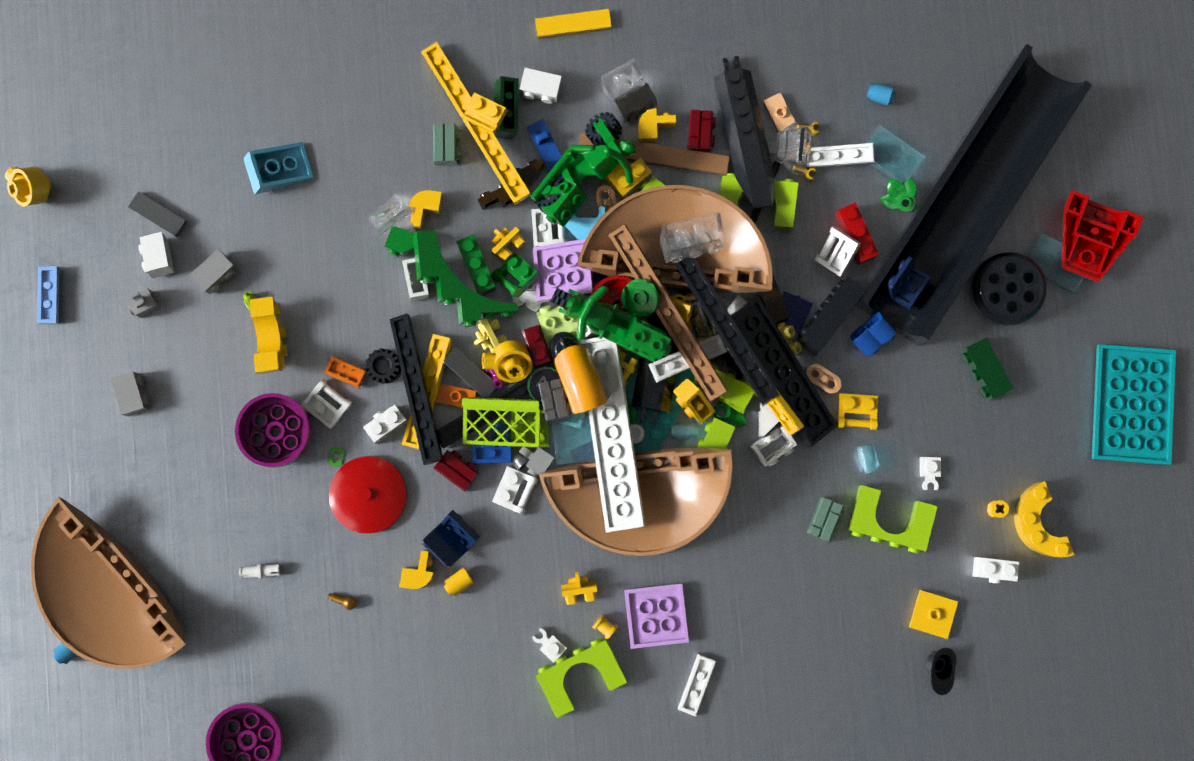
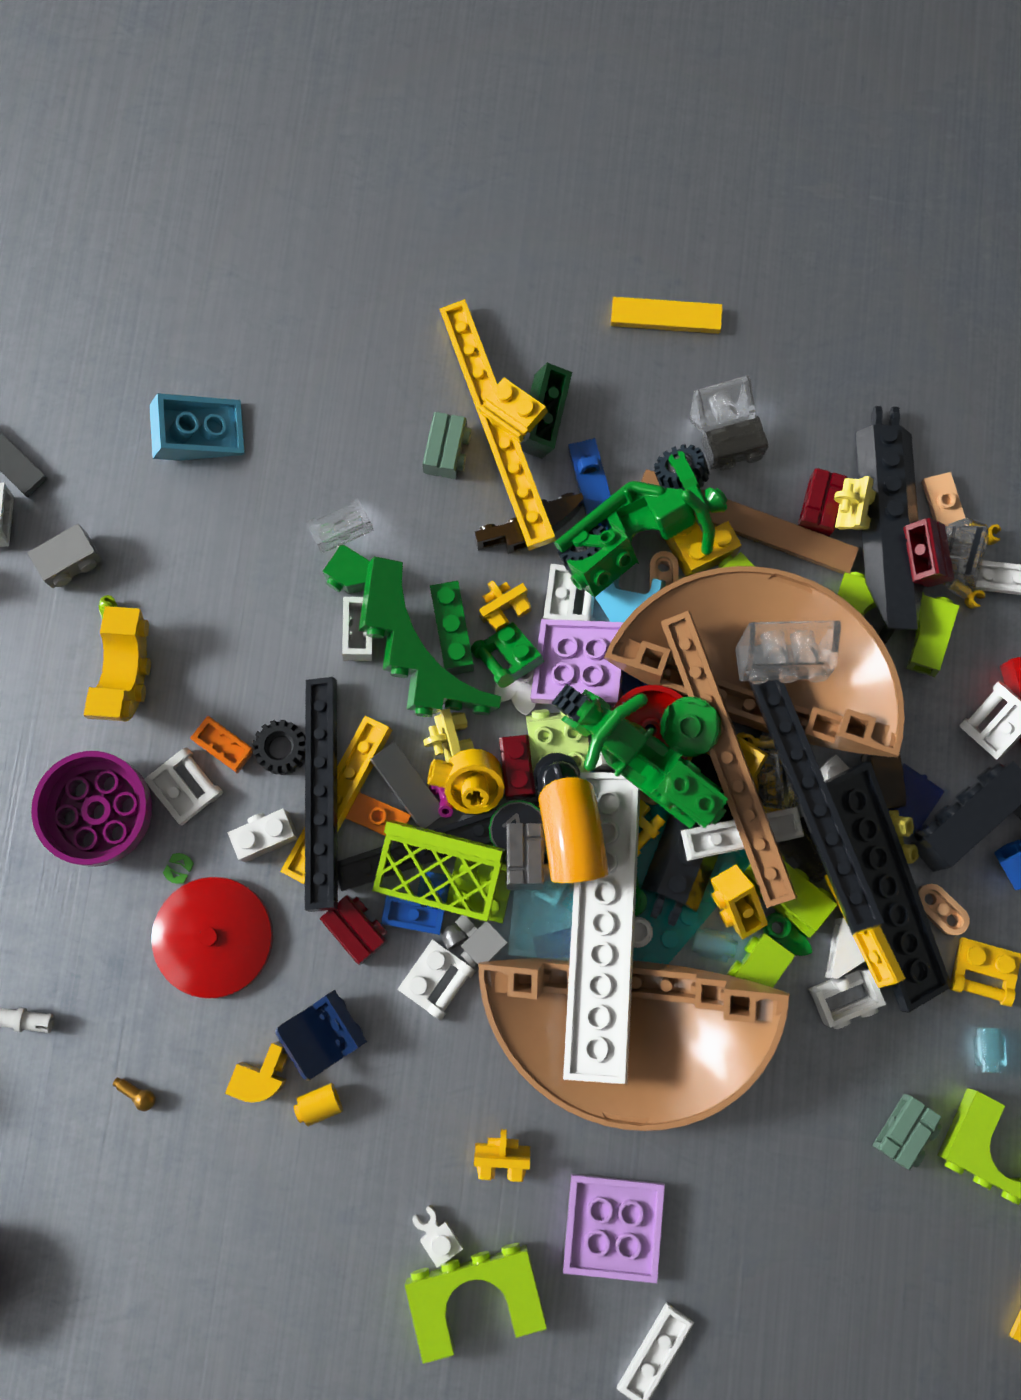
camera: 10 degrees right, 5 degrees down
yellow brick [408,190,444,231] -> none
white brick [520,68,562,104] -> none
yellow bush [592,614,618,640] -> none
yellow brick [638,108,676,143] -> none
none -> light yellow hips [834,476,876,530]
none -> dark red brick [903,518,954,587]

